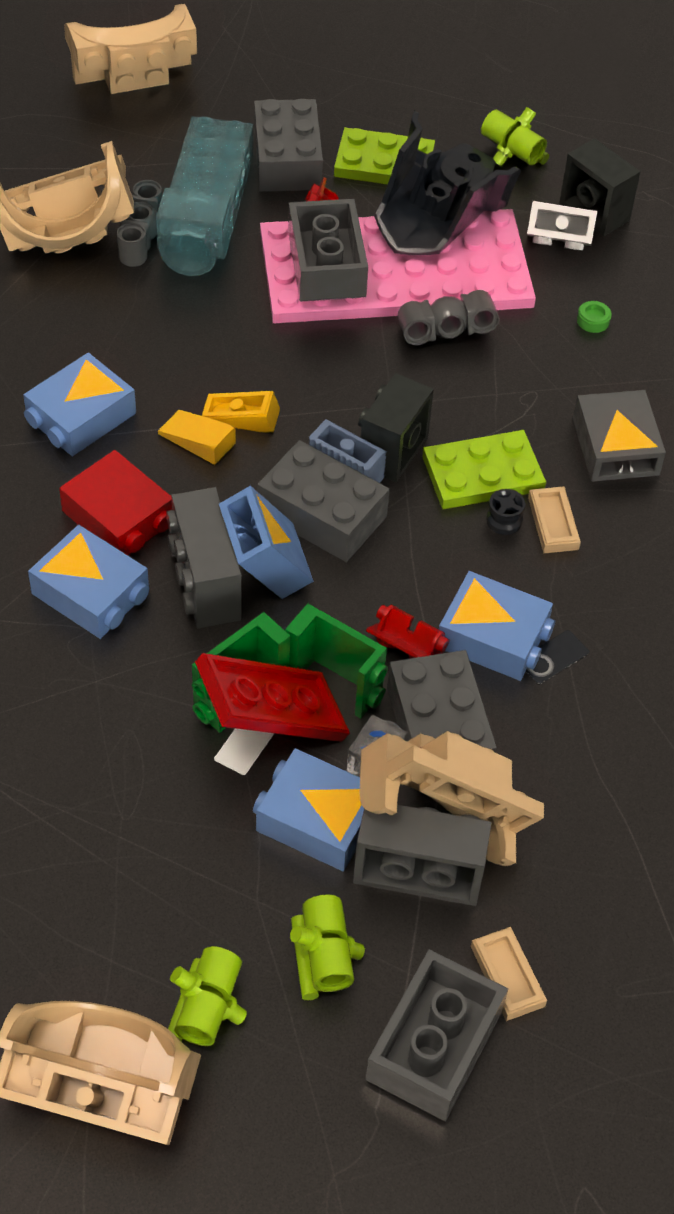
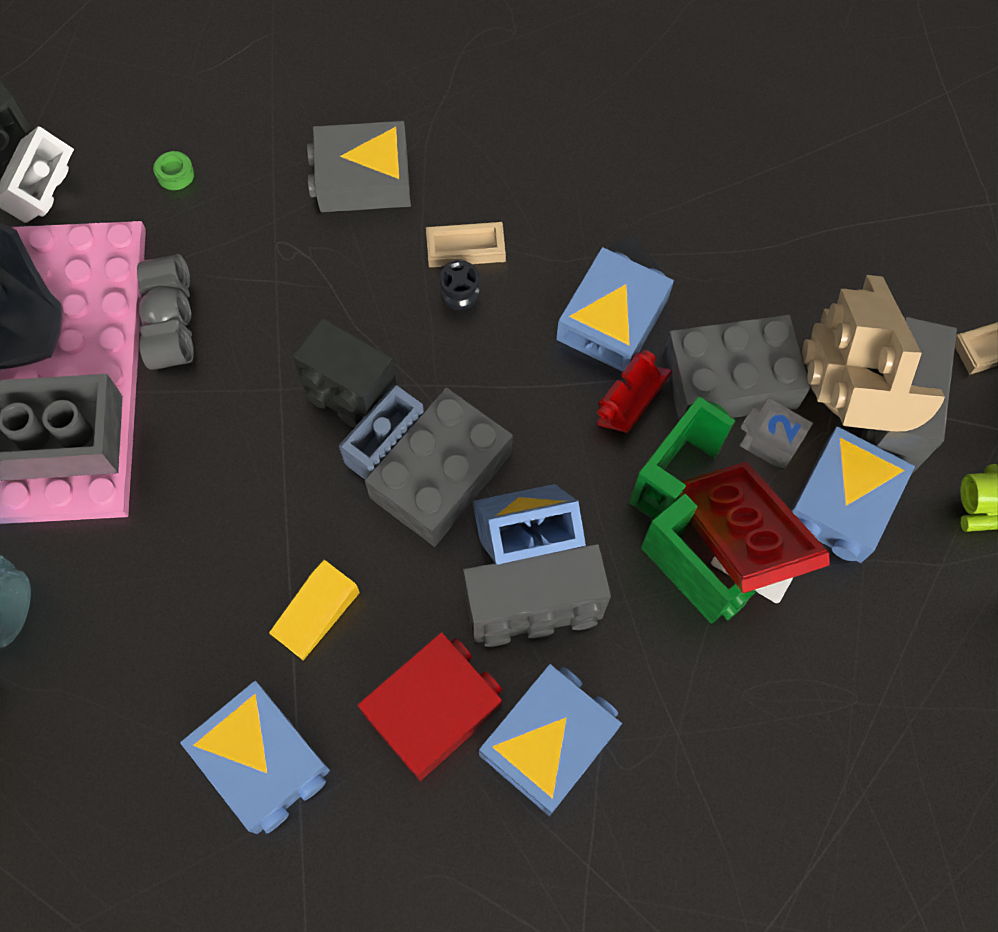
camera: 85 degrees left, 15 degrees up
yellow slope [202,391,280,433] -> none
lime plate [422,430,546,510] -> none

